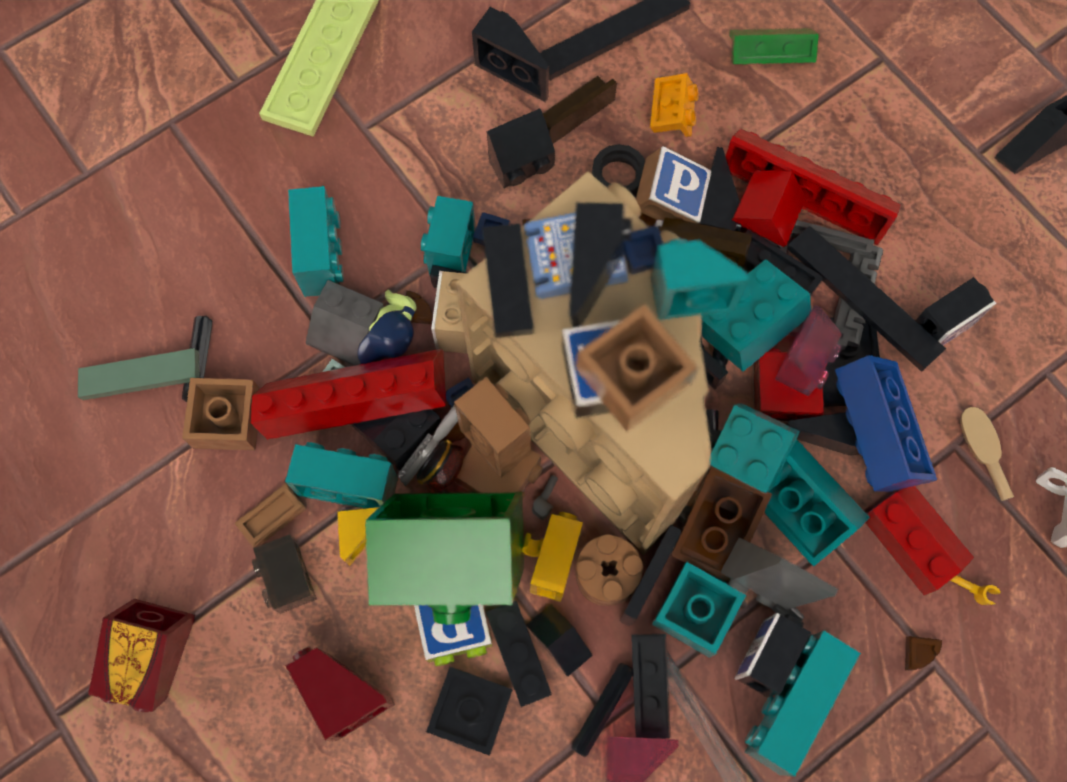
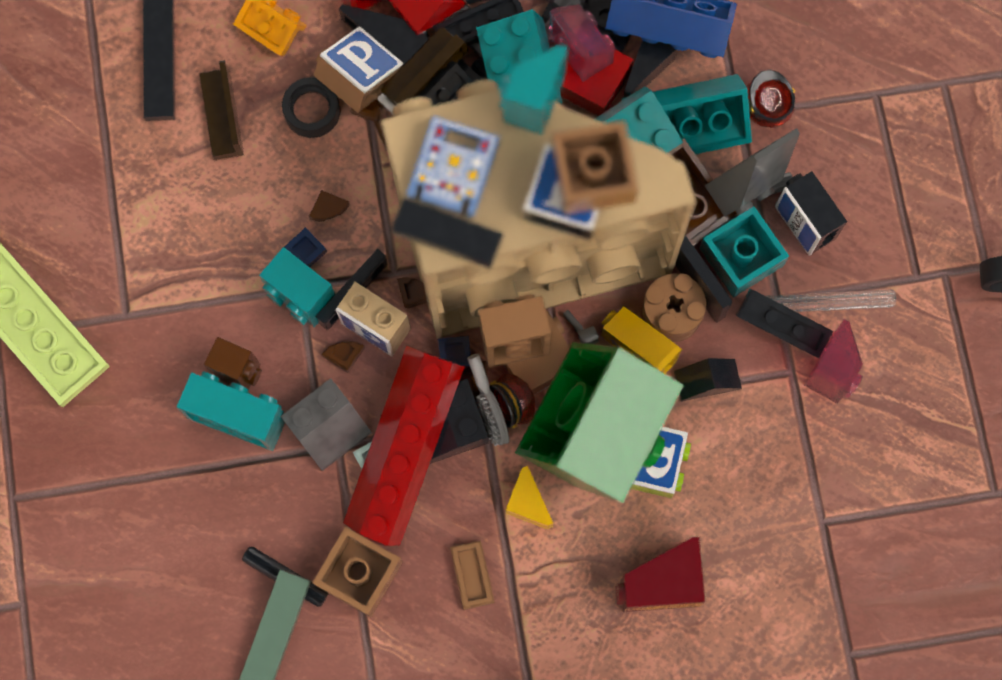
camera: 60 degrees left, 5 degrees up
clear smoke brick [252,534,317,614] -> none
teal brick [285,442,398,509] -> none
dark blue hair [357,290,417,364] -> none
black plate [426,667,513,756] -> none
black slope [472,7,549,102] -> none
black plate [486,601,552,708] -> none
black slope [487,108,555,188] -> none
black slope [569,203,632,328] -> none
black axle [572,663,633,757] -> none
dark blue plate [624,225,664,275] -> none
teal brick [744,631,861,777] -> none
red slope [865,486,974,595] -> none
reddish brown tile [905,636,942,670] -> none
yellow hand [950,575,1000,605] -> none
none -> reddish brown brick [204,336,262,389]
none -> clear red piece [747,70,795,128]

